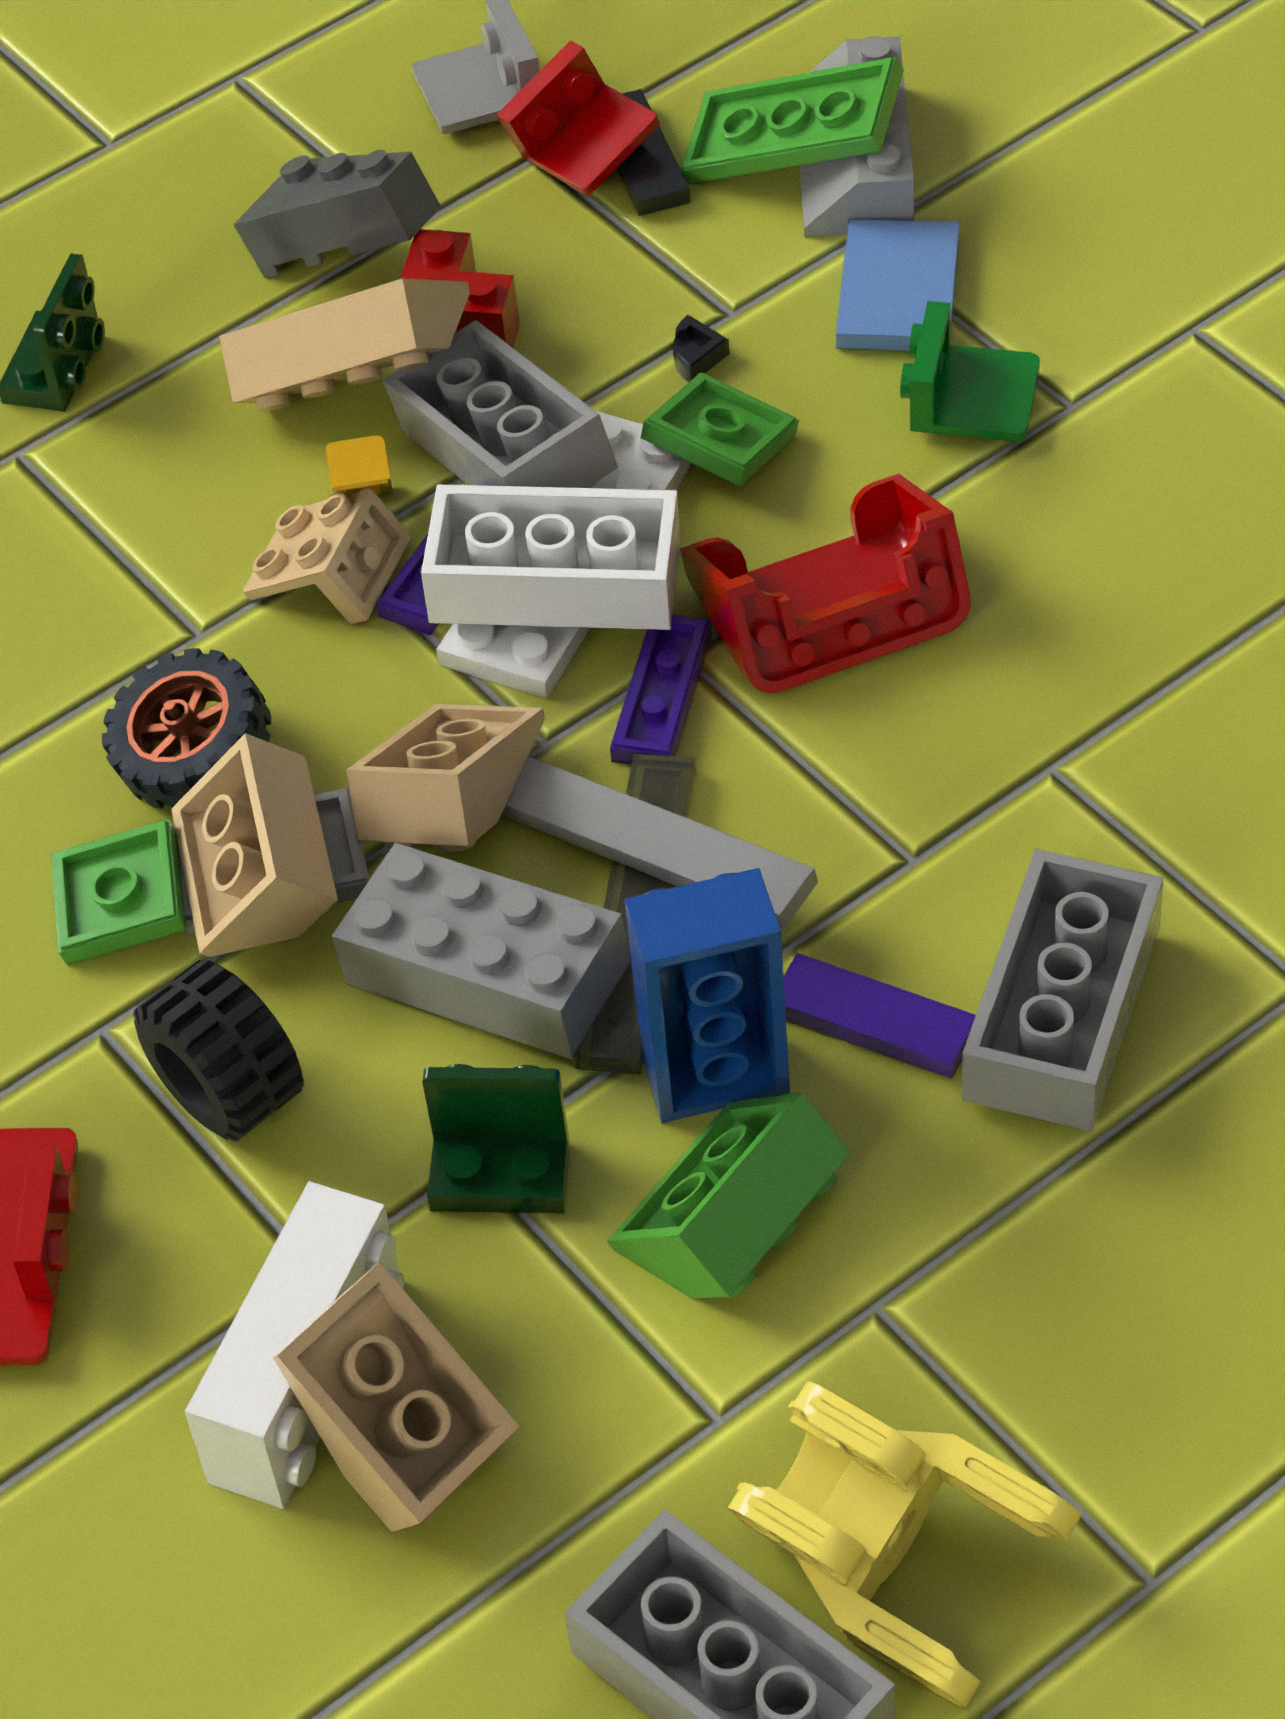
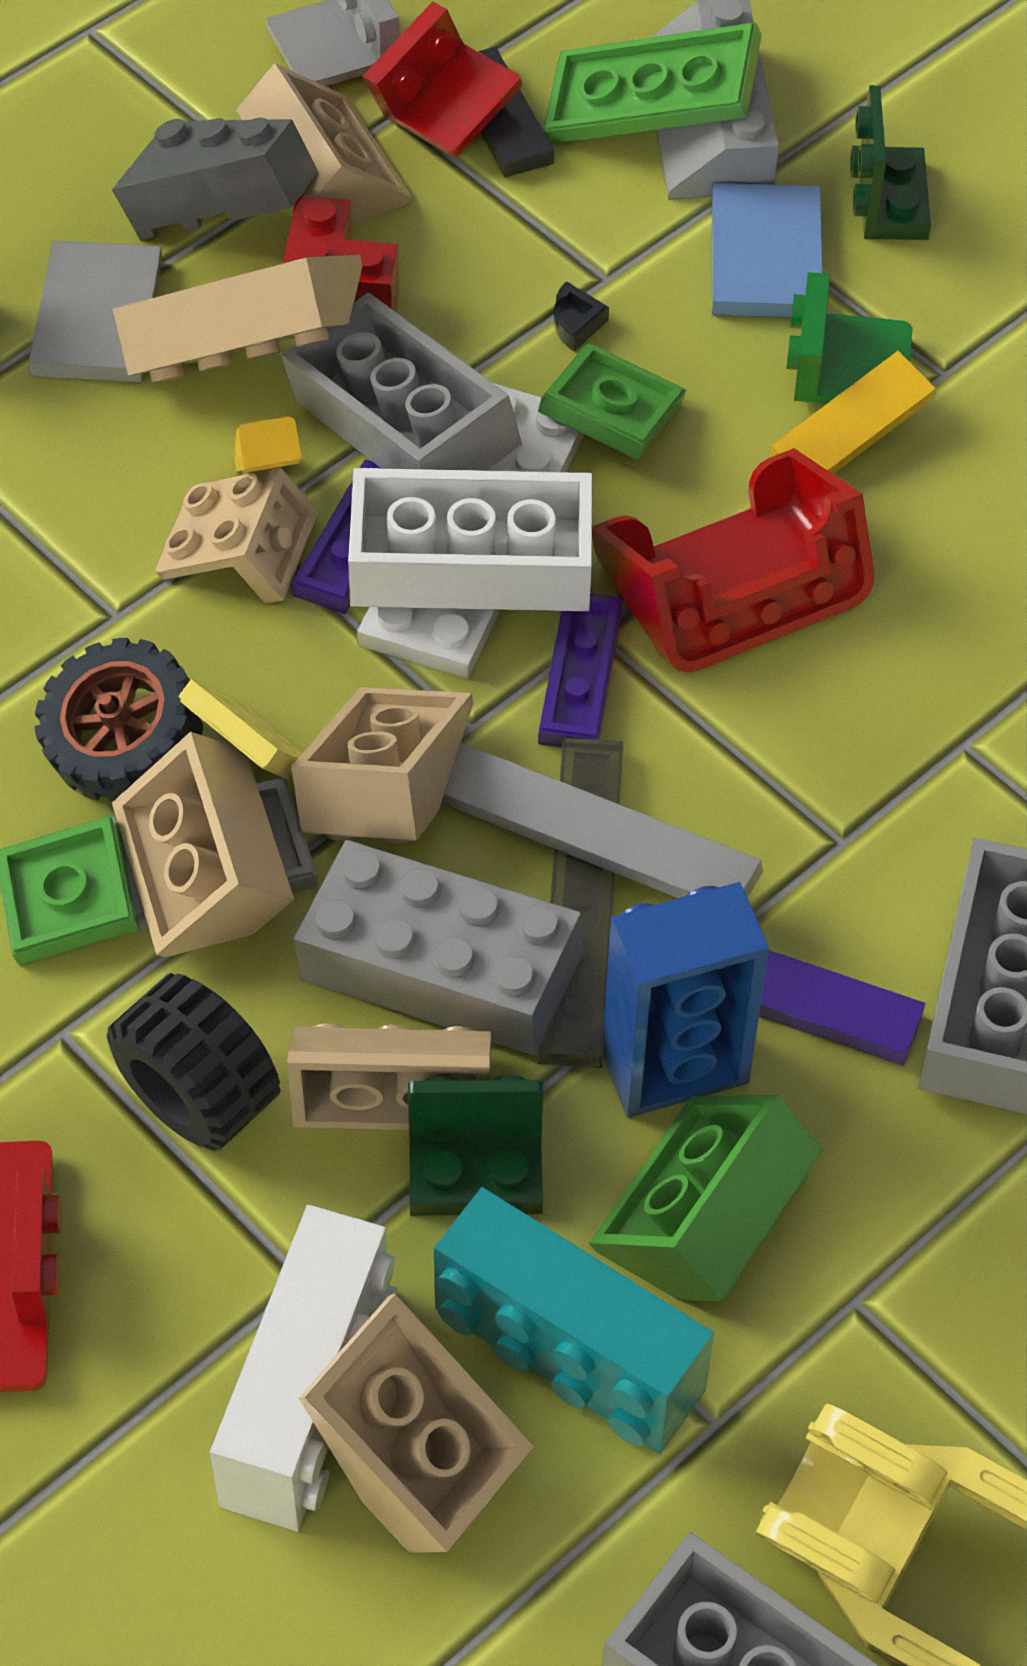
camera: 10 degrees left, 5 degrees up
none -> light grey tile [29,241,163,382]
none -> light yellow tile [178,679,303,782]
none -> tan slope [236,63,413,224]
none -> tan slope [287,1023,491,1130]
none -> teal brick [434,1187,714,1454]
none -> yellow tile [769,351,936,474]
none -> dark green bracket [850,85,931,240]

